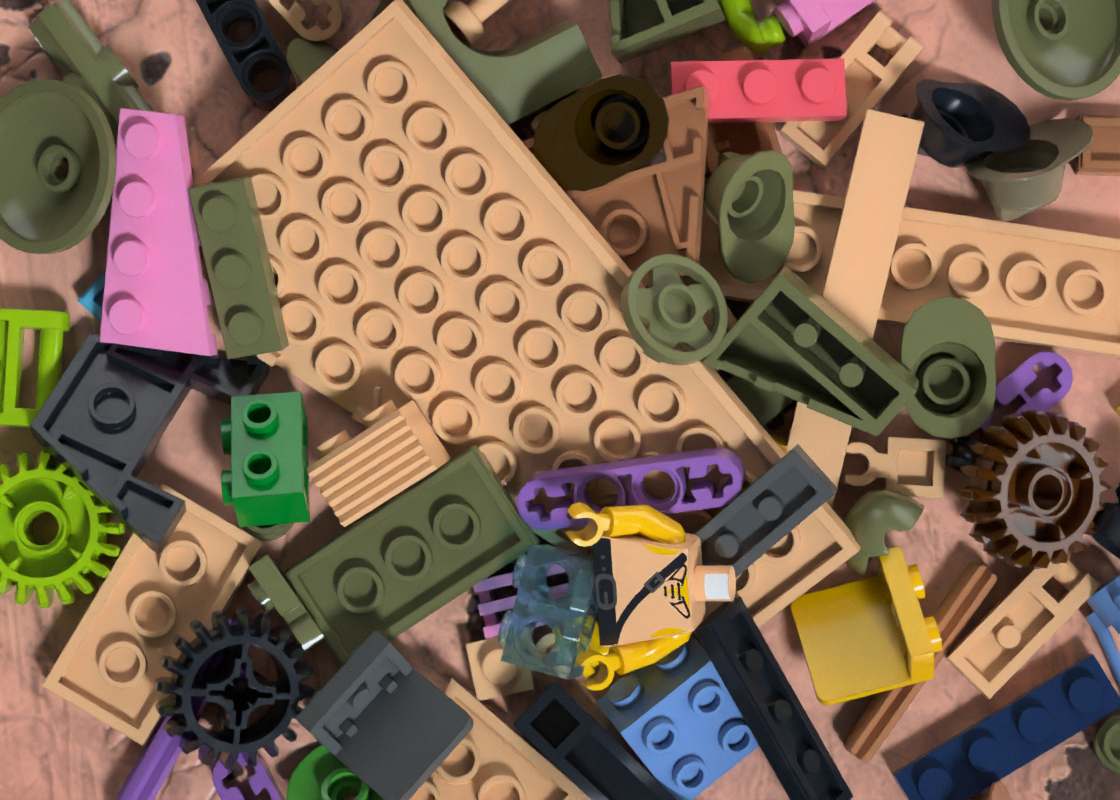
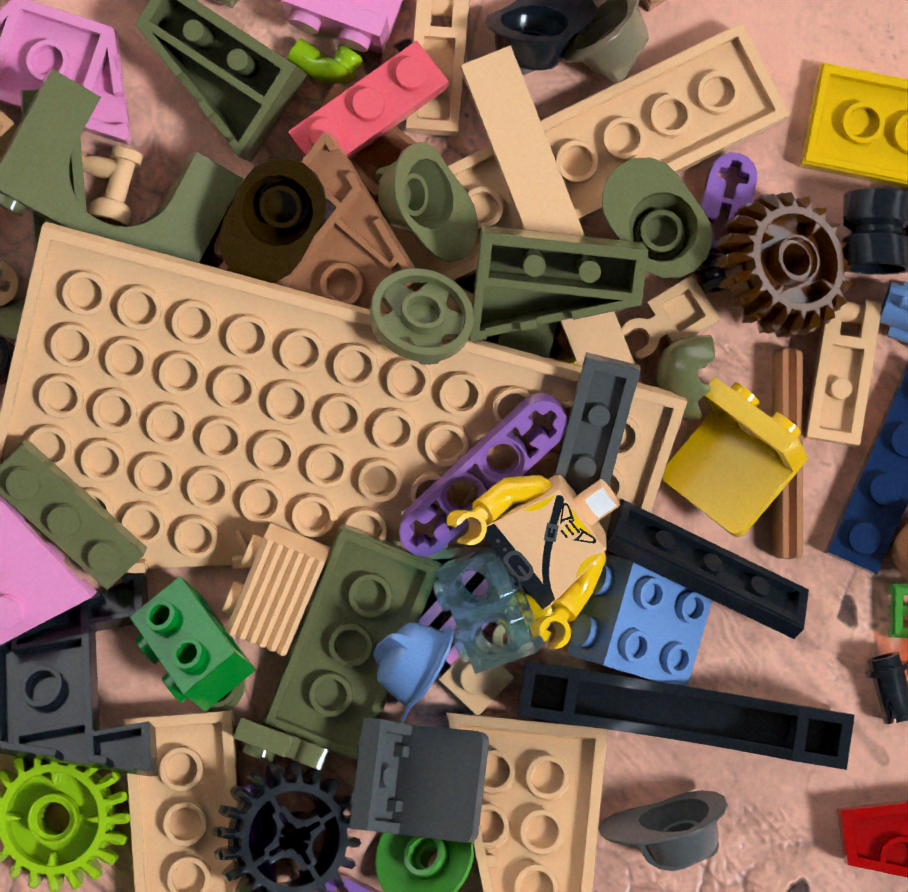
camera: 30 degrees left, 0 degrees up
none -> medium blue piece [373,622,454,723]

